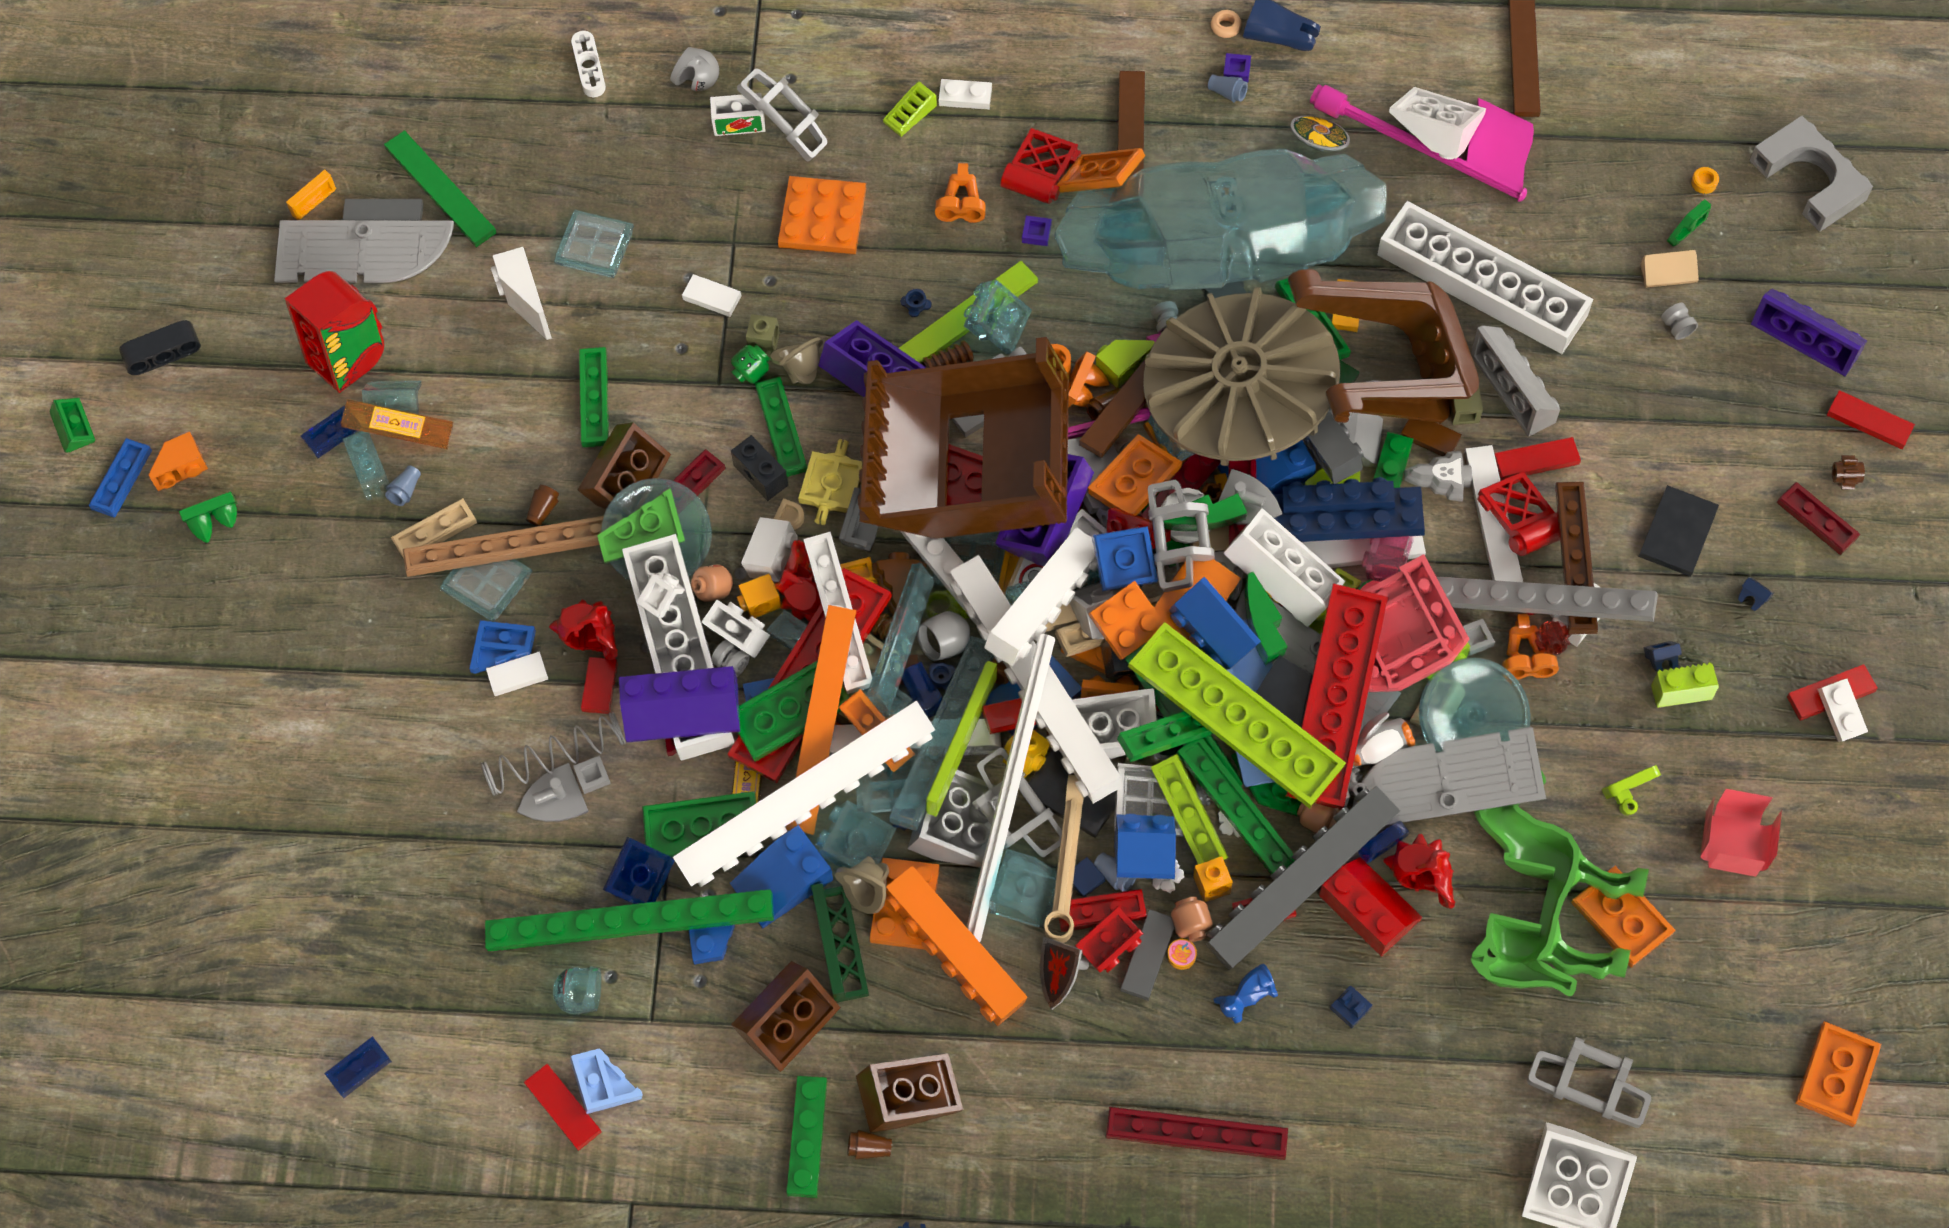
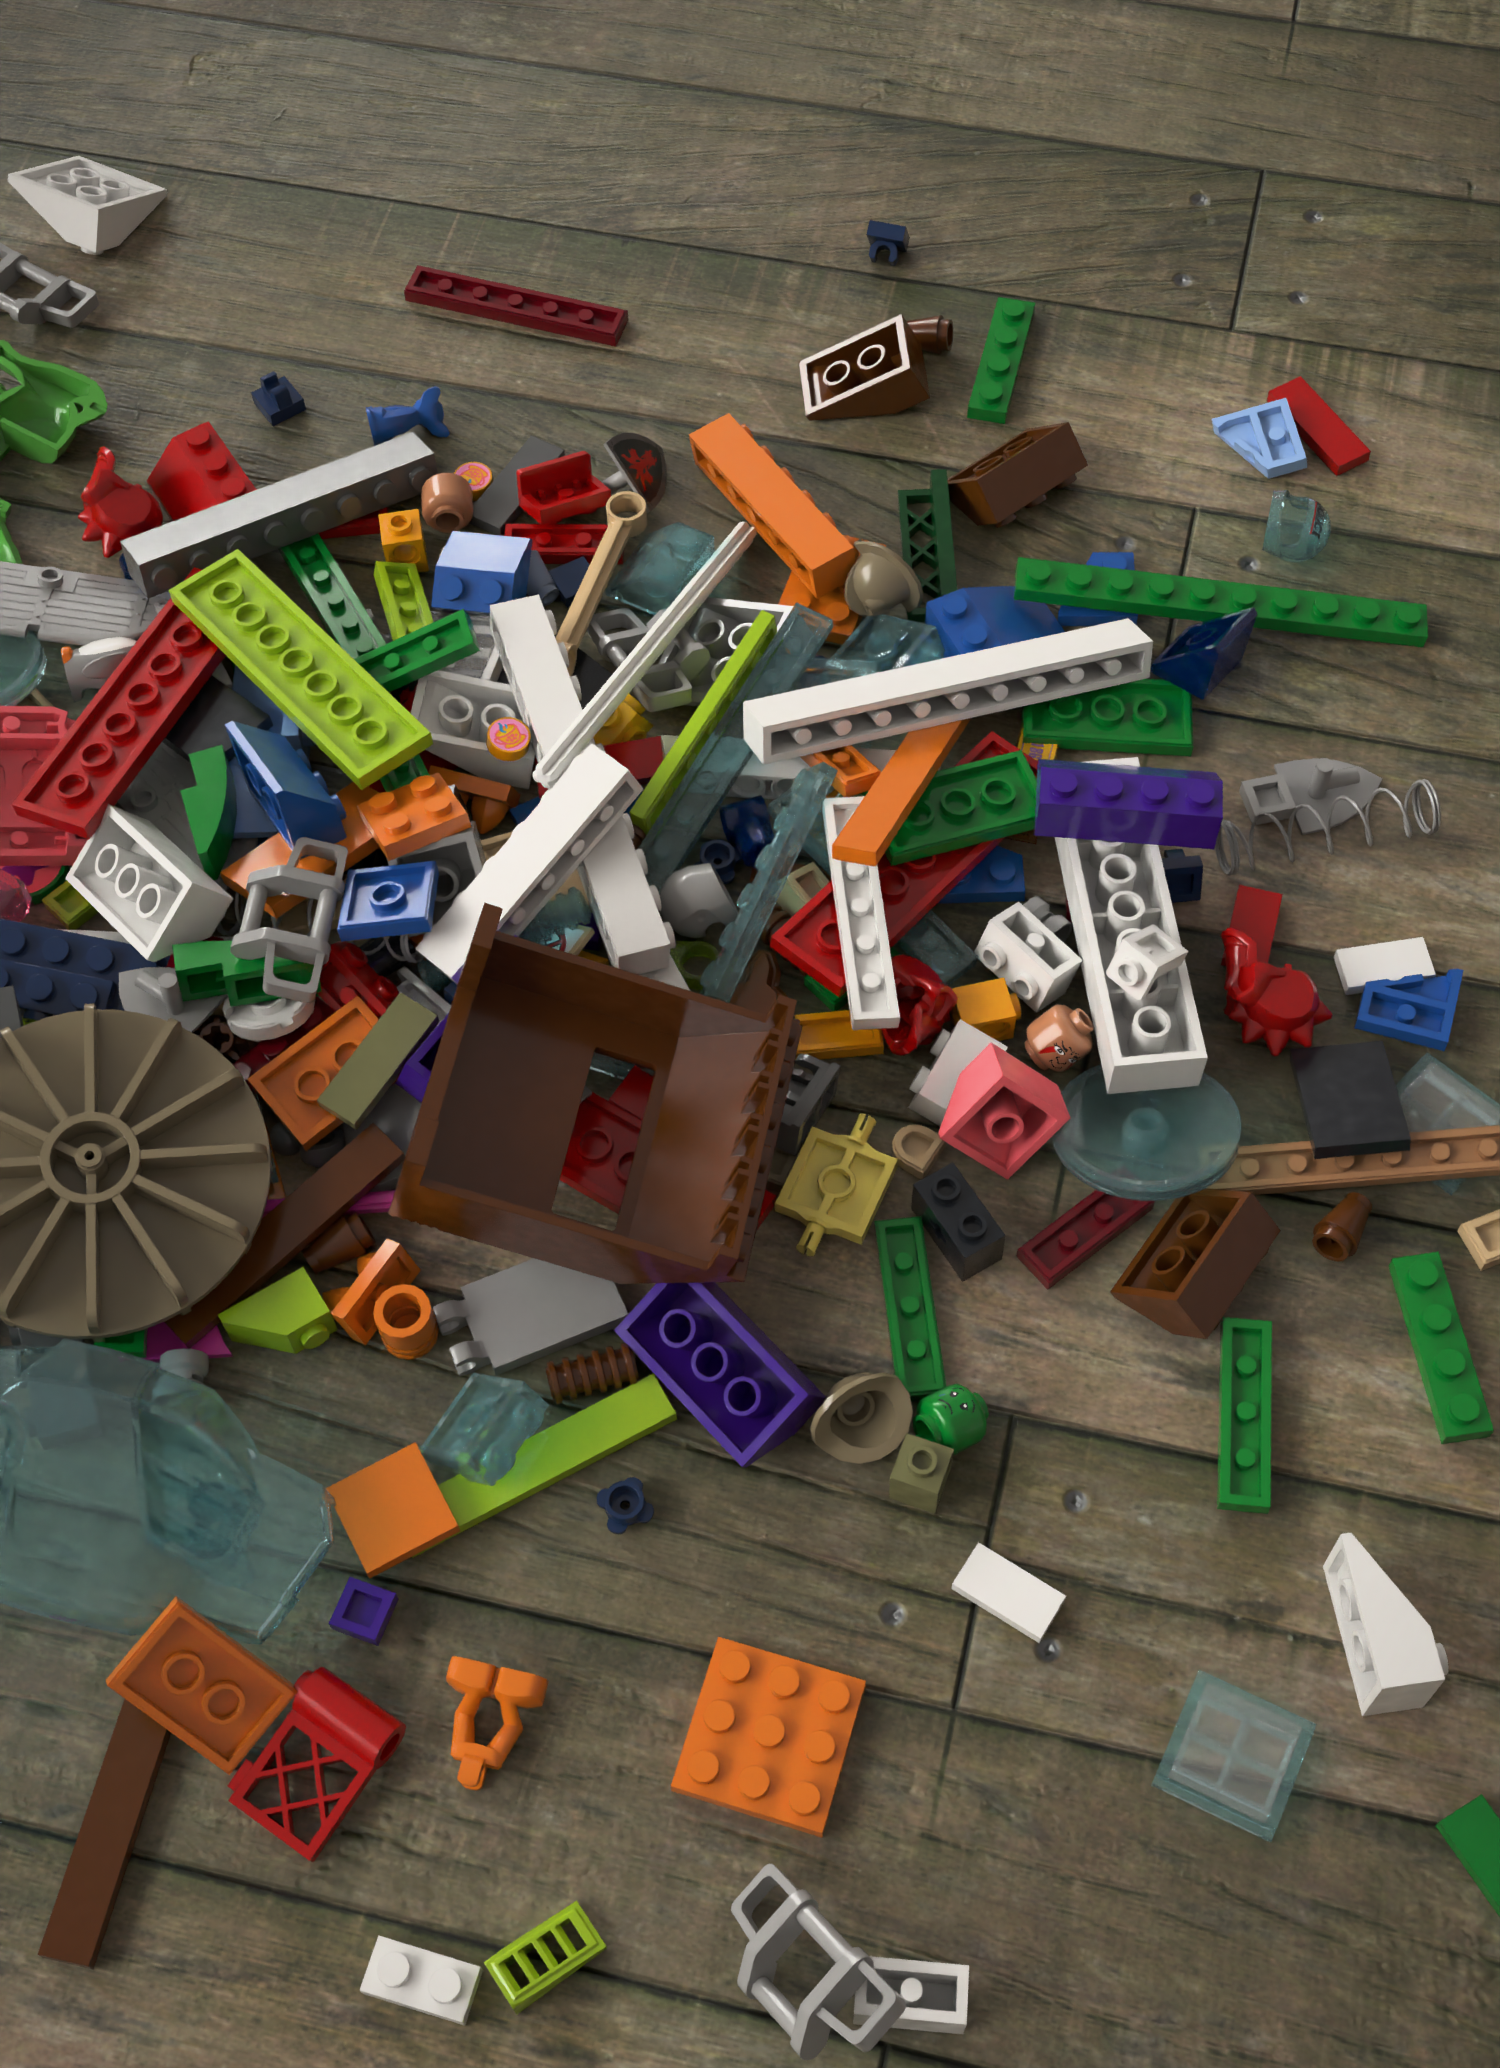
camera: 170 degrees left, 5 degrees down
bright green wing [597,488,685,563] -> none
none -> olive tile [317,992,440,1130]
none -> orange tile [325,1442,460,1579]
none -> tile [486,717,531,761]
none -> coral slope [938,1042,1071,1180]
none -> black tile [1290,1041,1411,1159]
none -> green plate [1388,1251,1494,1444]

